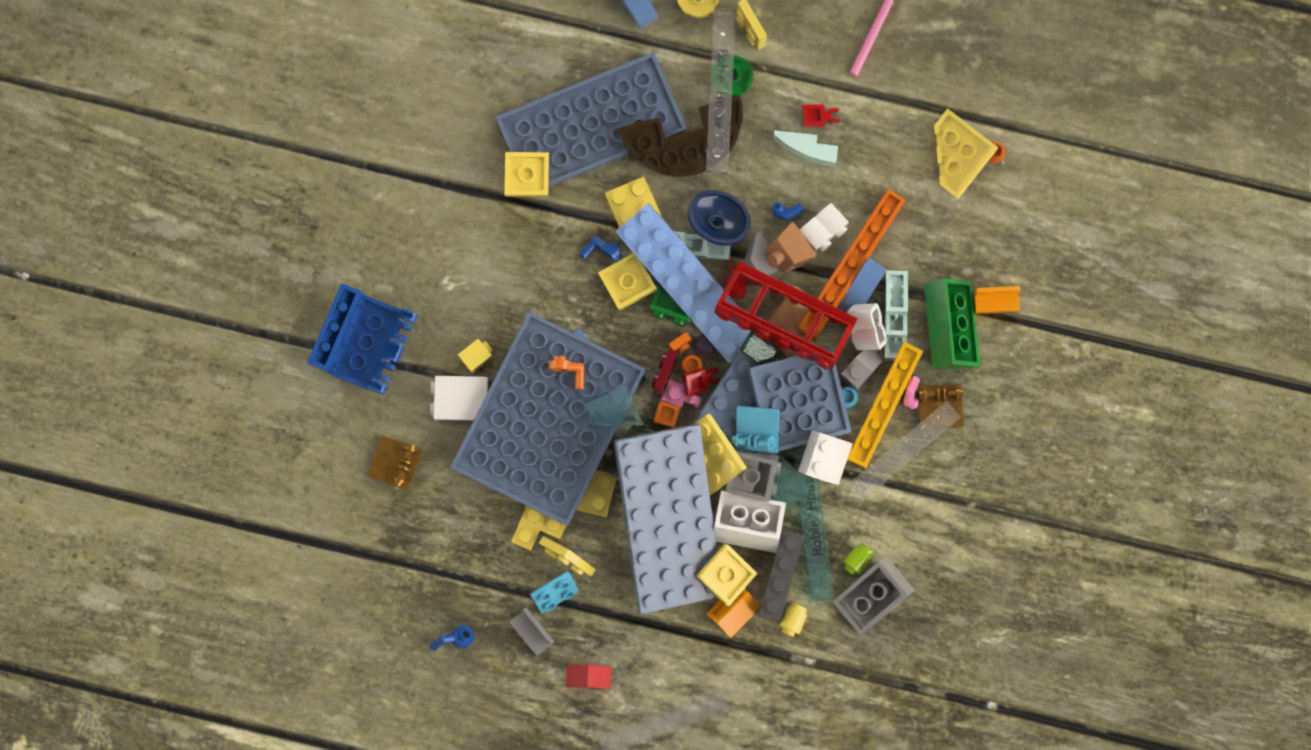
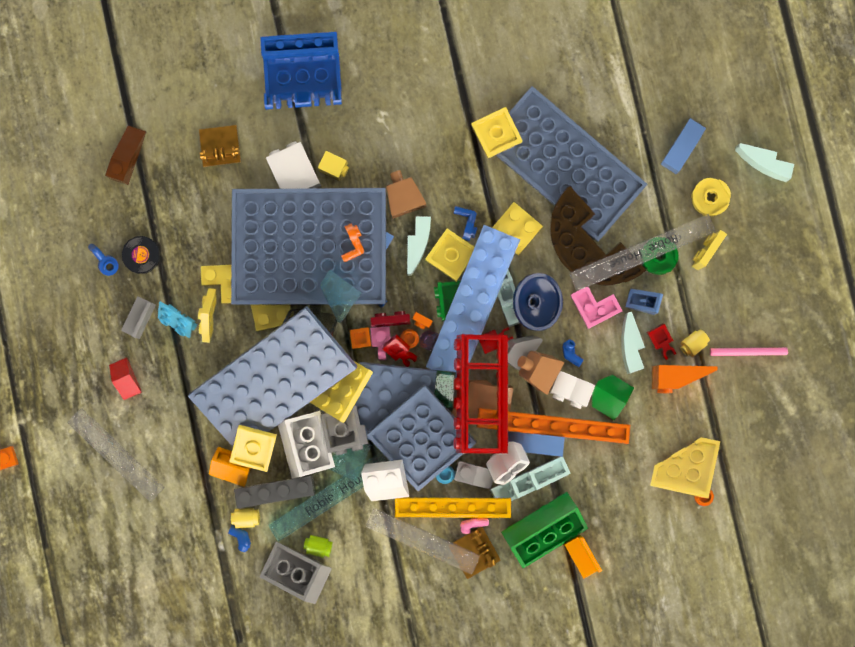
camera: 65 degrees right, 5 degrees up
medium azure hinge [732,406,779,453] -> none
none -> reddish brown slope [105,126,146,185]
none -> black tile [122,236,161,274]
none -> blue arm [228,525,251,552]
none -> medium nougat torso [386,170,426,219]
none -> light aqua slope [407,216,431,276]
none -> bright pink plate [570,286,622,329]
none -> green slope [592,374,634,421]
none -> medium blue slope [625,289,663,315]
none -> orange slope [652,365,718,393]
none -> light yellow brick [680,329,710,357]

